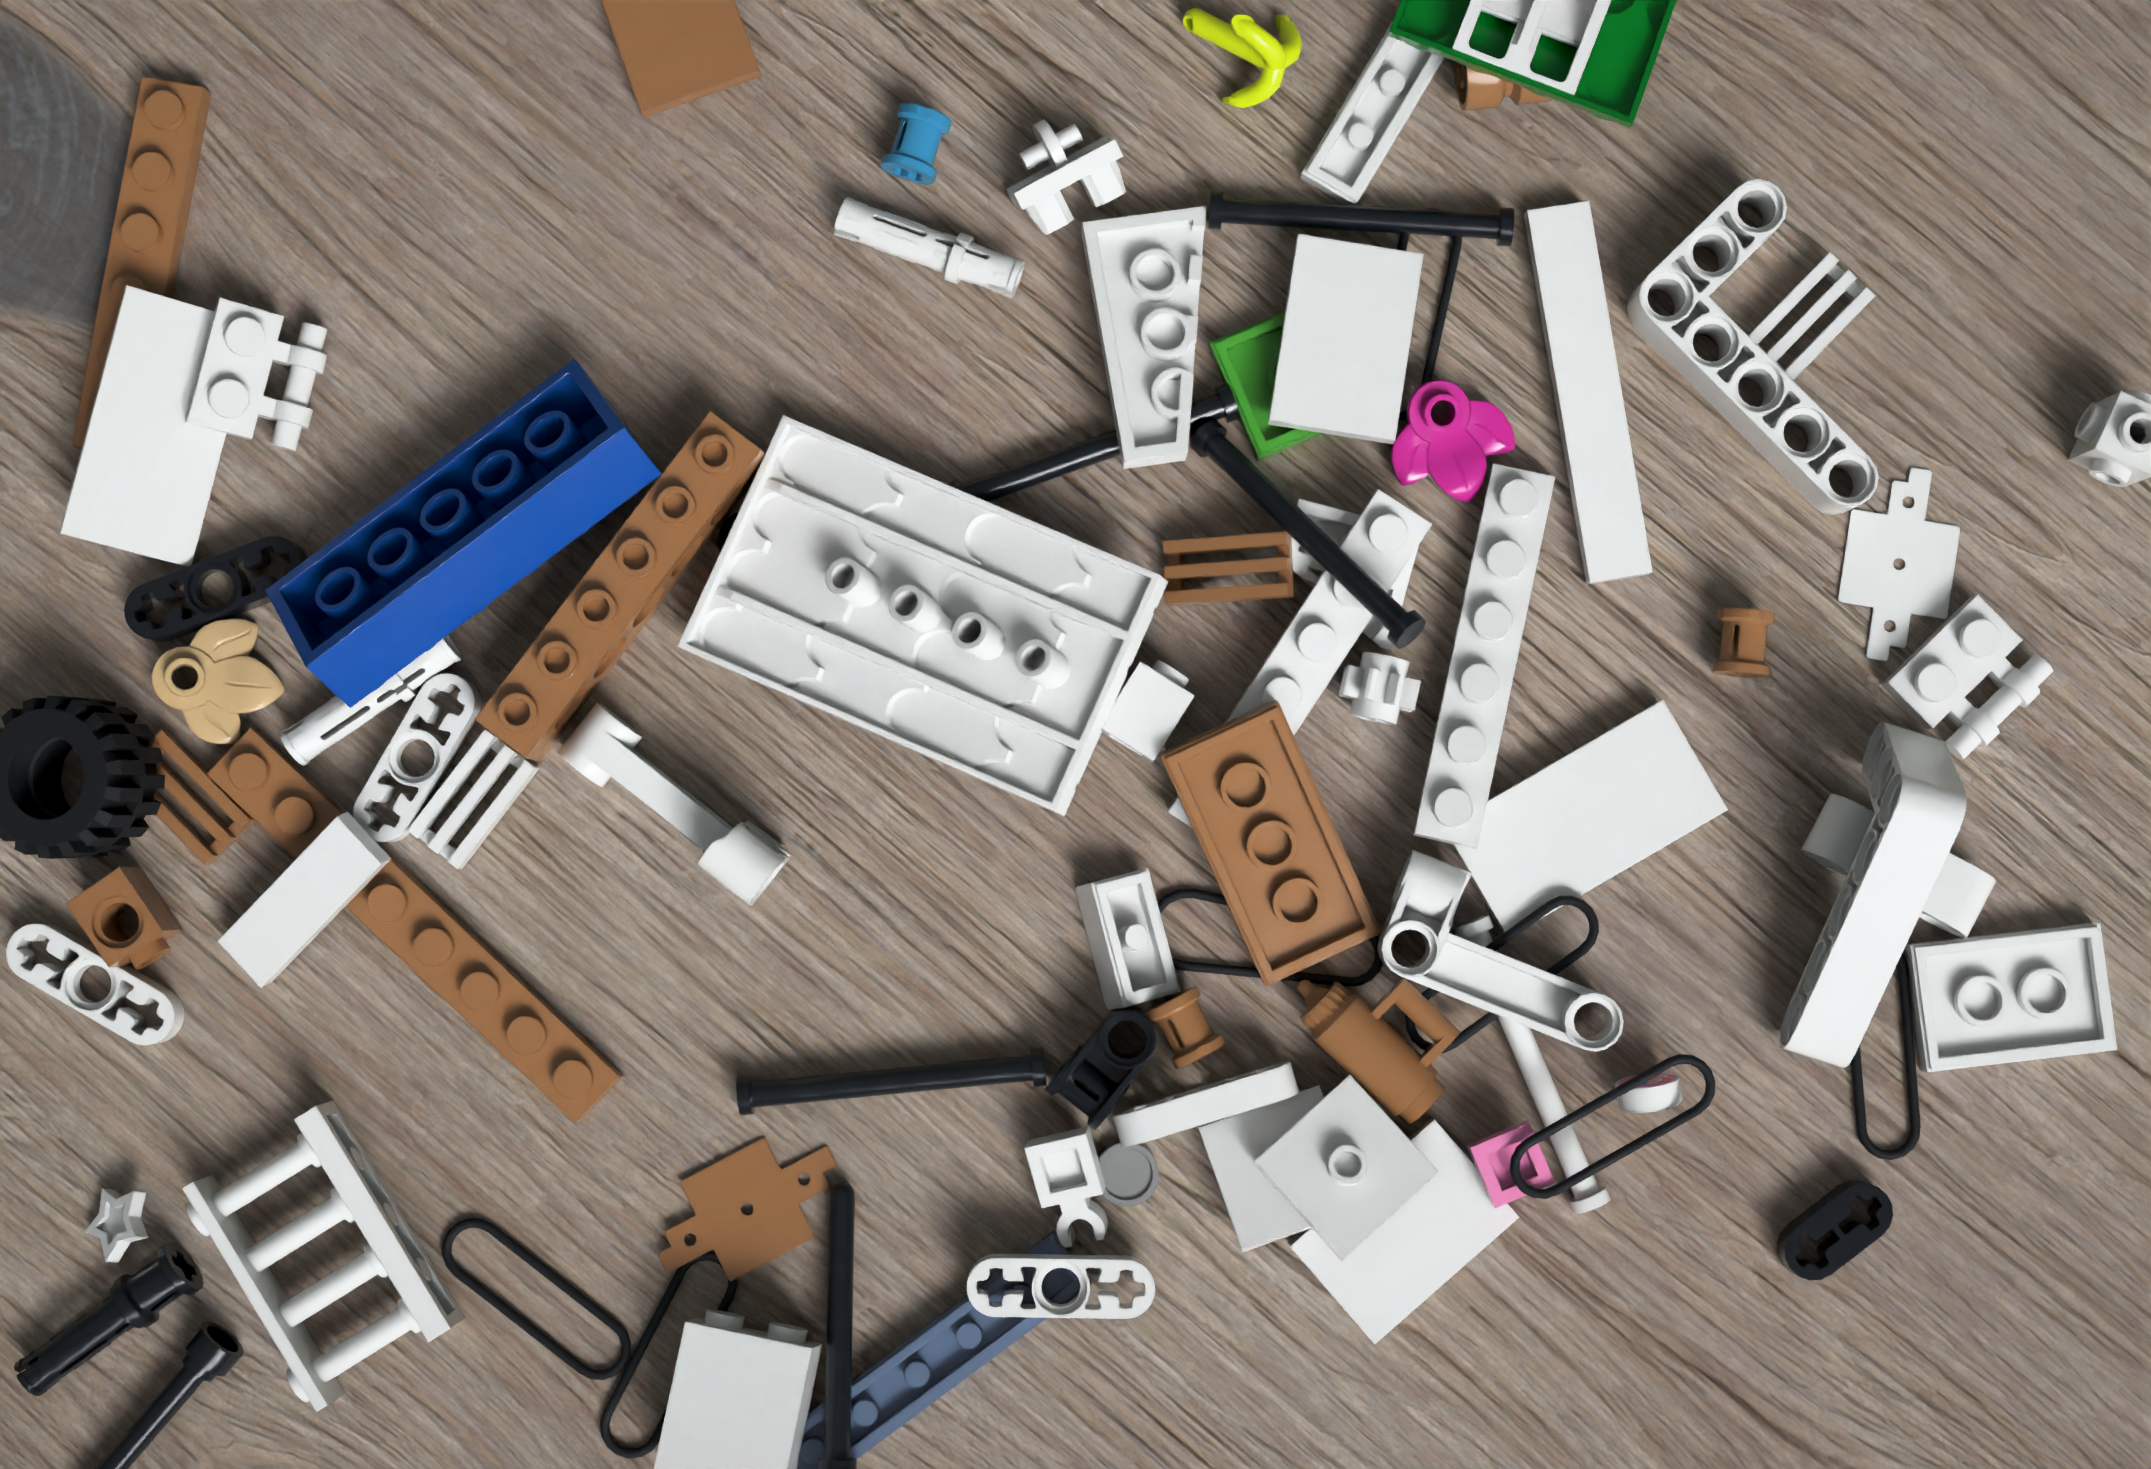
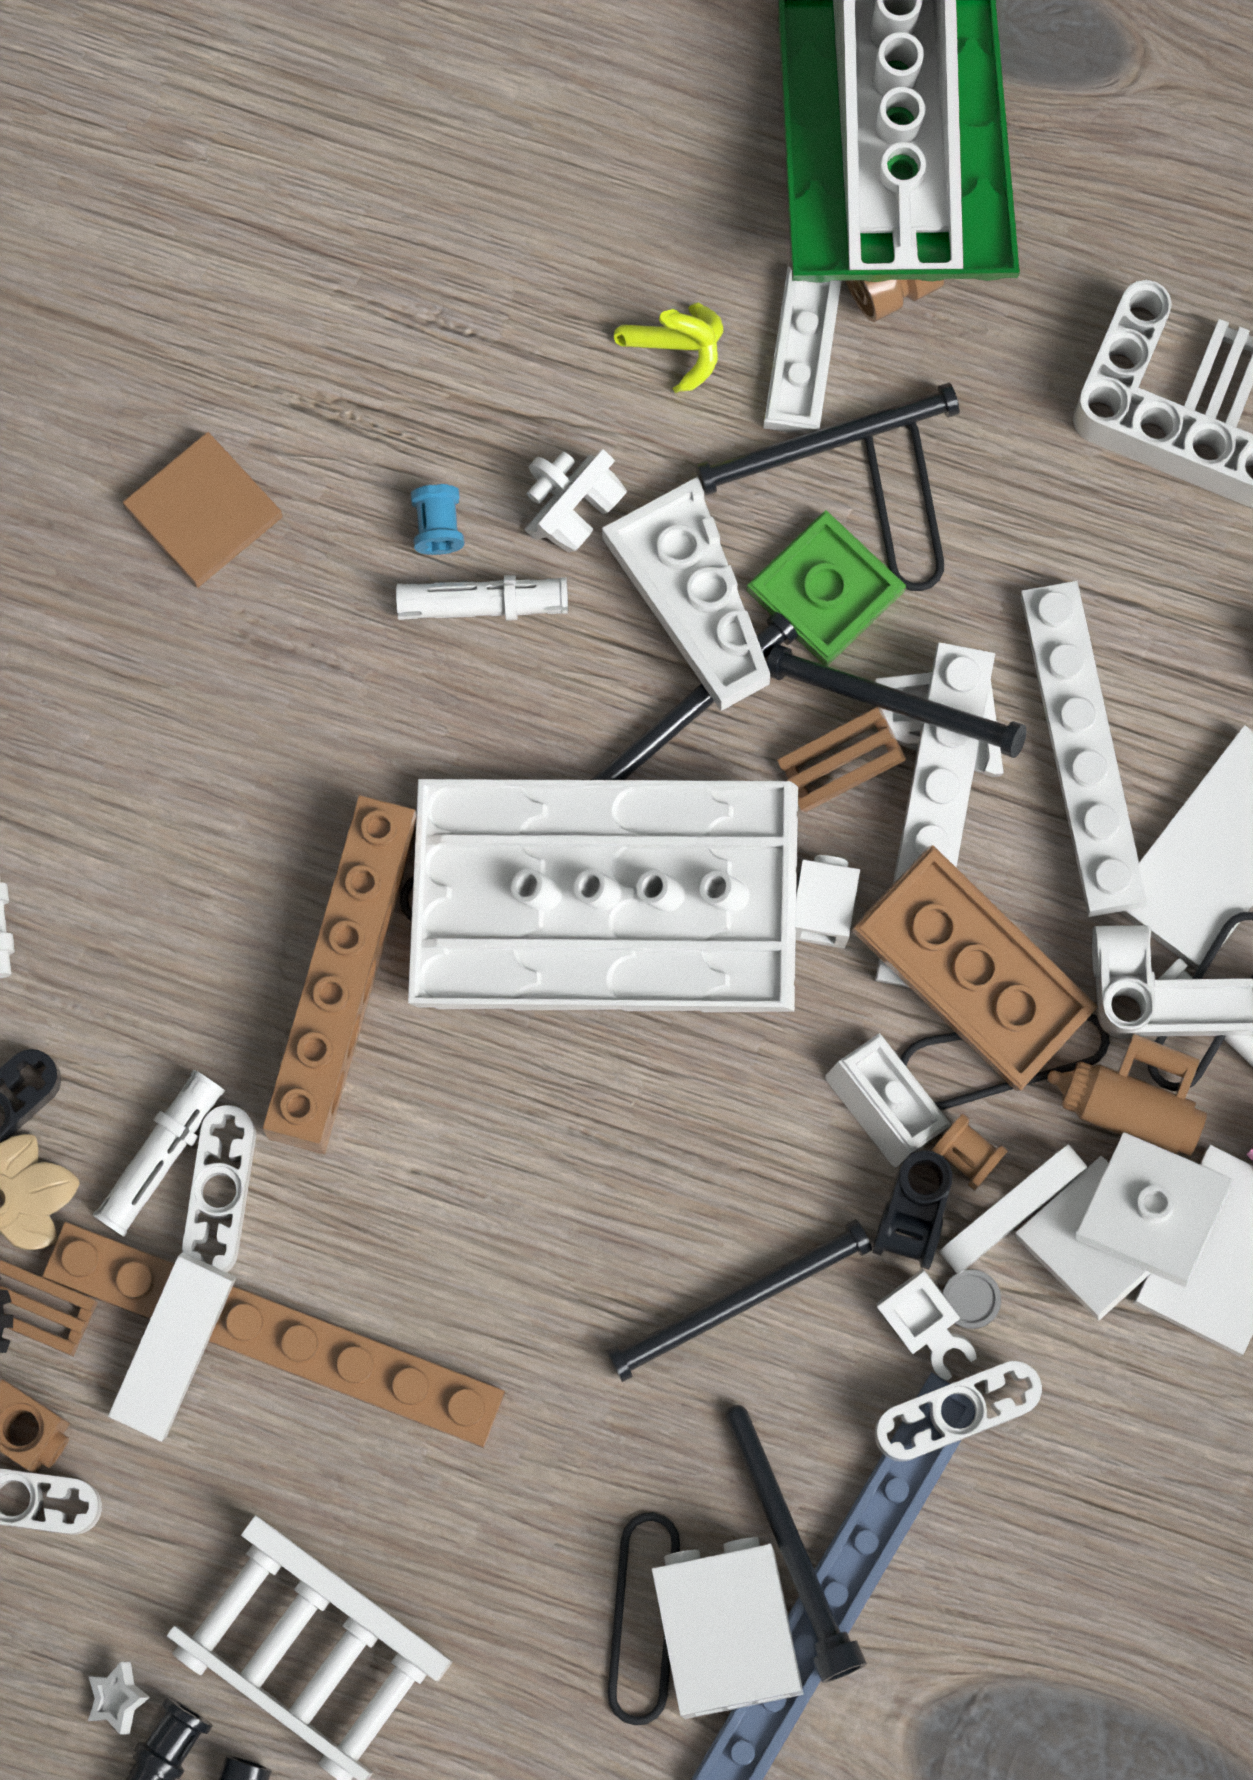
camera: 25 degrees left, 10 degrees down
blue brick [265,358,662,708] -> none
white tile [407,729,540,869] -> none
black piece [442,1218,631,1380] -> none
white piece [557,702,792,906] -> none
medium nougat piece [658,1138,836,1281] -> none
white tile [1267,234,1424,444] -> none
white gear [1339,652,1421,725] -> none
dark pink plate [1391,380,1515,502] -> none
white tile [1524,201,1653,585] -> none

